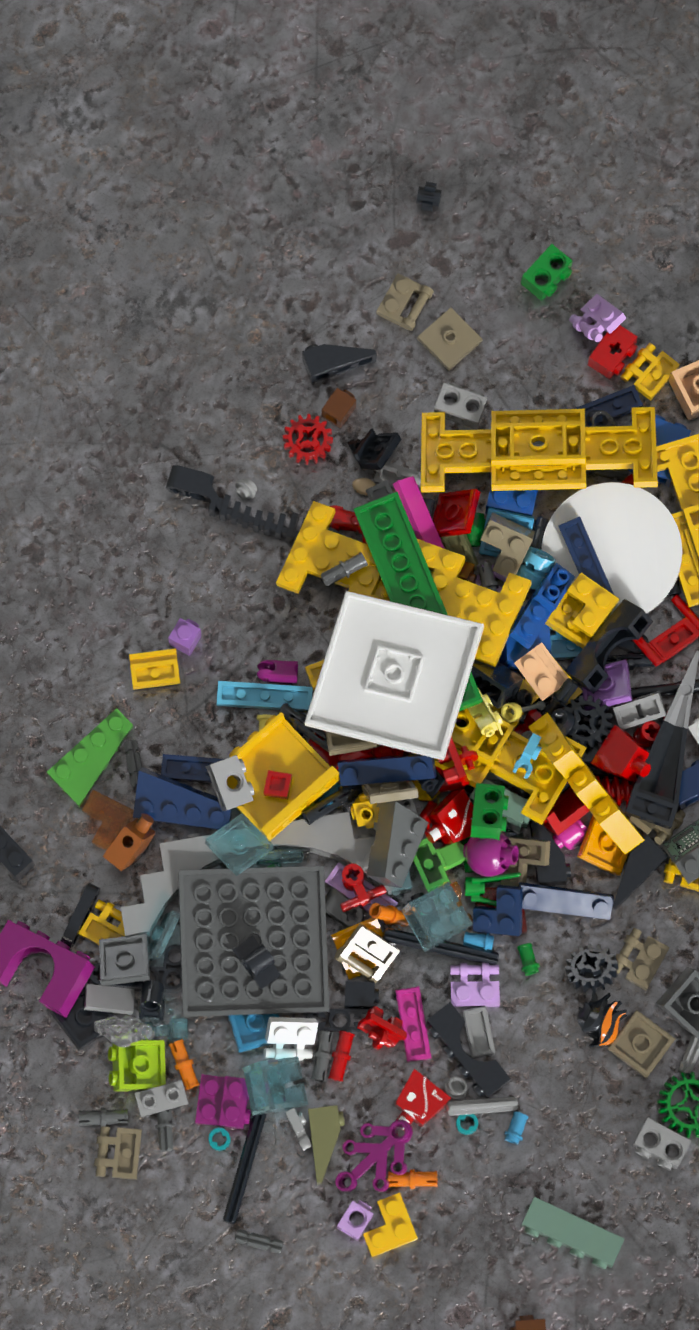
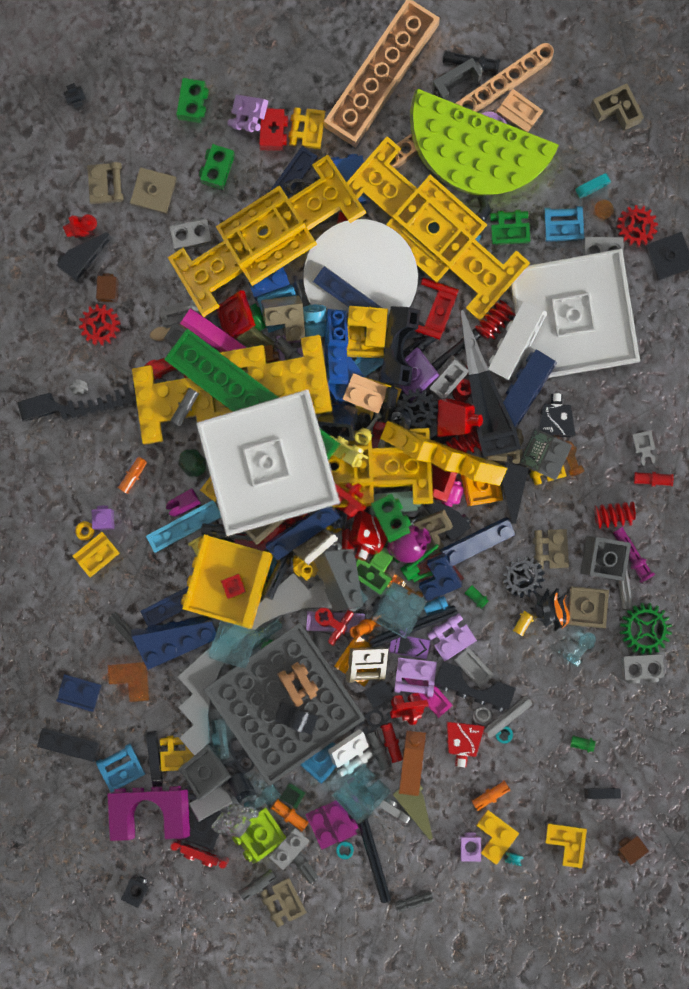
camera: 25 degrees left, 10 degrees up
bright green wing [47,708,133,808] -> none
dark orange torso [103,813,155,871] -> none
light grey brick [206,755,254,811] -> none
magenta plant [335,1120,413,1192] -> none
black slope [347,428,402,470] -> none
dark azure pin [504,1111,529,1145] -> none
medium azure plate [513,733,542,779] -> none
sand green brick [521,1197,624,1269] -> none
none -> dark blue plate [56,674,102,712]
none -> red hips [63,214,97,239]
none -> yellow plate [75,521,95,541]
none -> dark azure plate [96,743,146,792]
none -> orange axle [117,457,147,494]
none -> red plate [170,839,229,869]
none -> clear green head [178,449,207,477]
none -> green brick [199,144,235,190]
none -> medium nougat brick [277,662,318,707]
none -> dark green panel [280,781,306,809]
none -> tile [389,636,430,660]
none -> lavender plate [394,657,437,697]
none -> dark orange slope [399,731,426,796]
none -> teal bush [504,852,524,866]
none -> yellow pin [513,611,534,636]
none -> yellow plate [545,823,587,868]
none -> clear light blue leg [566,633,596,667]
none -> green pin [570,735,596,753]
none -> black beam [584,788,621,799]

